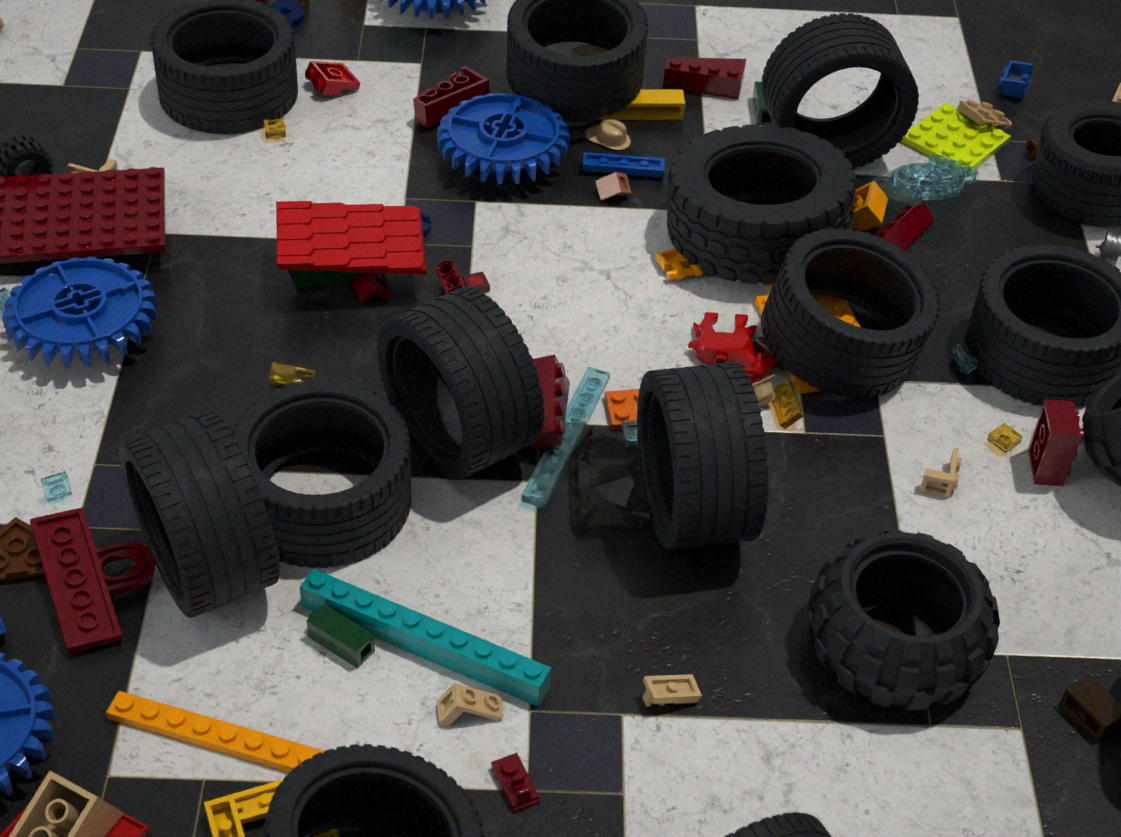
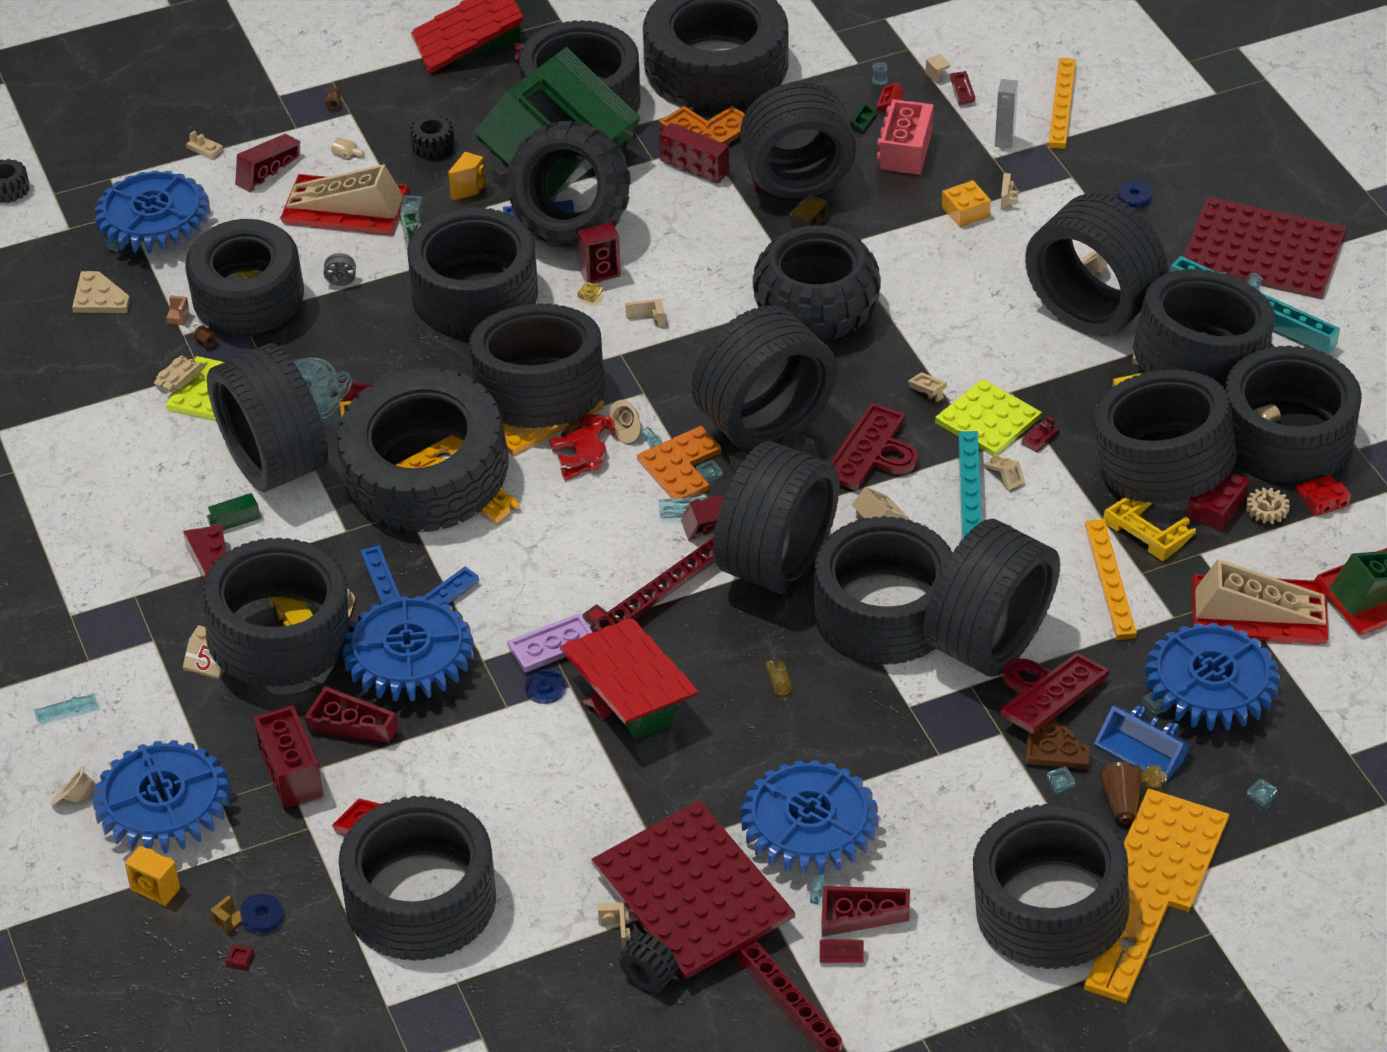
camera: 110 degrees left, 0 degrees up
clear light blue plate [41,471,72,503] -> none
nougat panel [595,172,631,200] -> none
clear yellow plate [772,379,804,429] -> none
blue window [998,60,1033,102] -> none
none -> dark red brick [253,705,324,809]
none -> blue plate [423,566,479,605]
none -> lavender plate [507,613,593,673]
none -> dark red plate [830,402,918,491]
none -> tan slope [852,487,909,520]
none -> neon yellow plate [935,378,1042,457]

